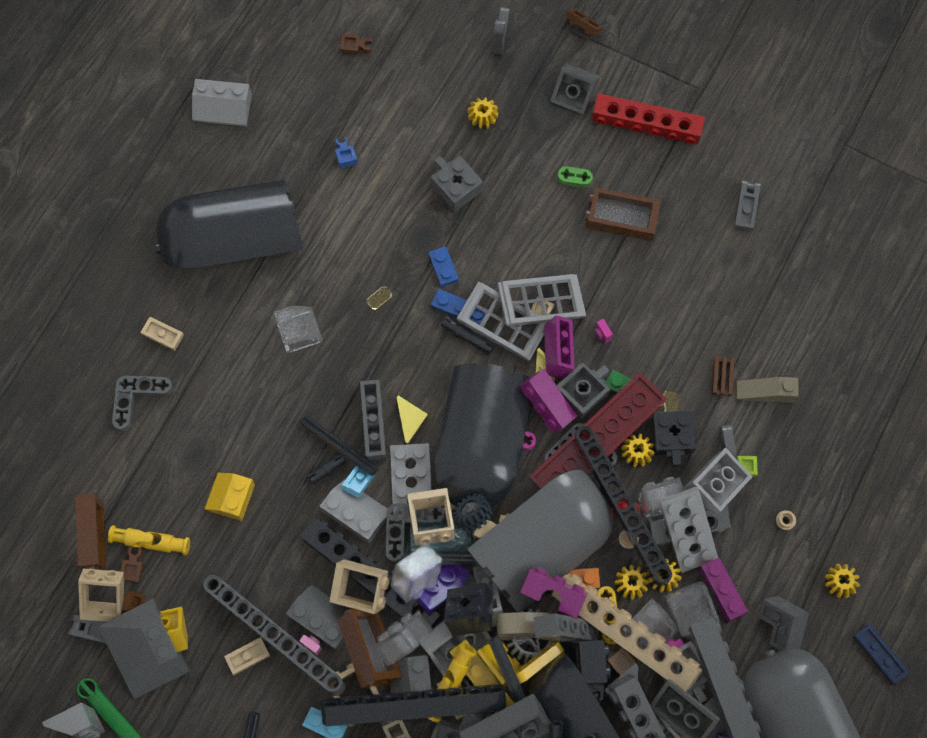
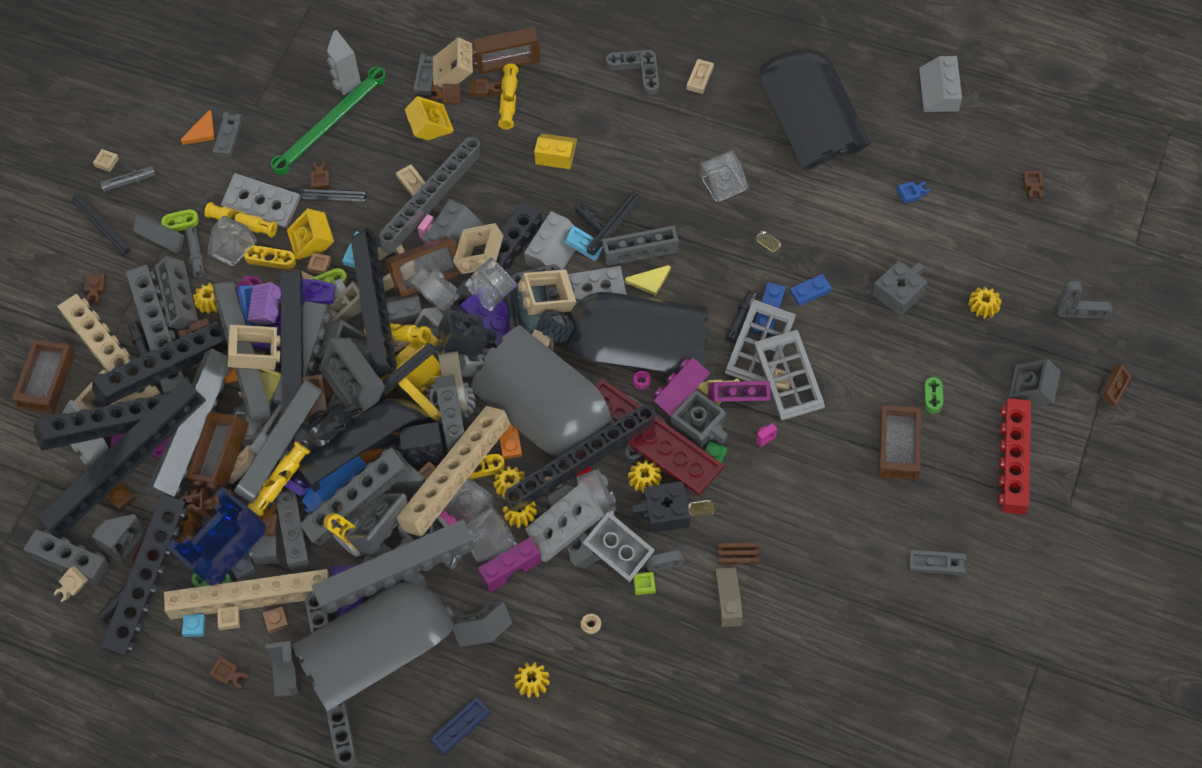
camera: 85 degrees right, 10 degrees down
dark grey slope [98,598,190,699] -> none
magenta arch [520,567,588,618] -> none

